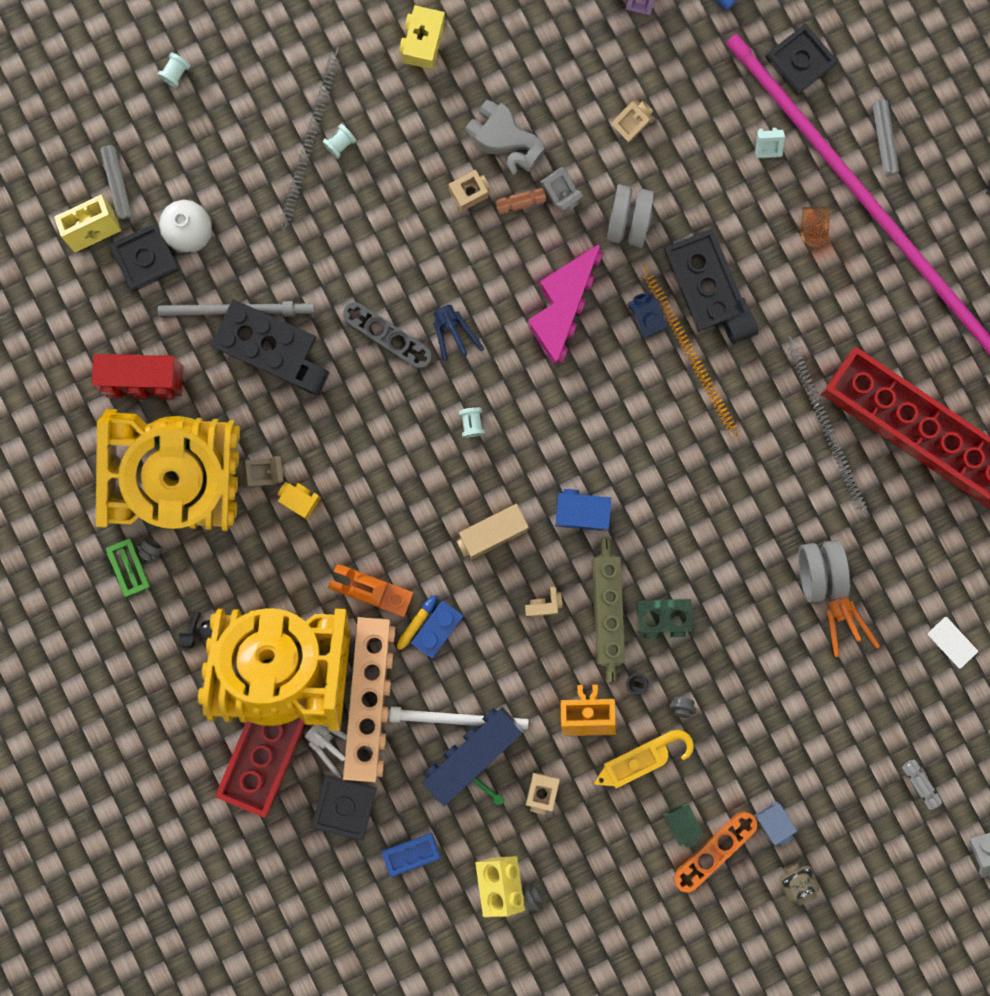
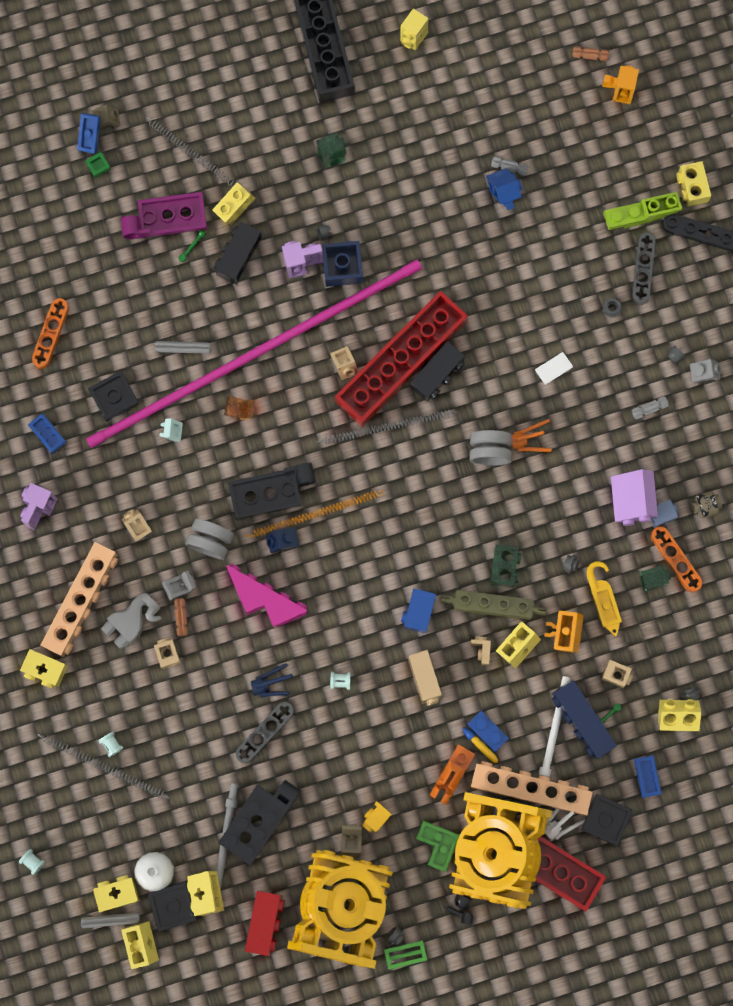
camera: 75 degrees left, 5 degrees down
black hinge [626,673,649,696] -> none
none -> light nougat brick [41,542,118,658]
none -> light yellow brick [93,875,140,912]
none -> light yellow brick [187,871,224,916]
none -> tan bracket [330,346,358,380]
none -> black brick [410,341,465,402]
none -> bright green tile [416,821,460,872]
none -> light yellow brick [496,621,541,669]
none -> lavender brick [611,469,658,526]

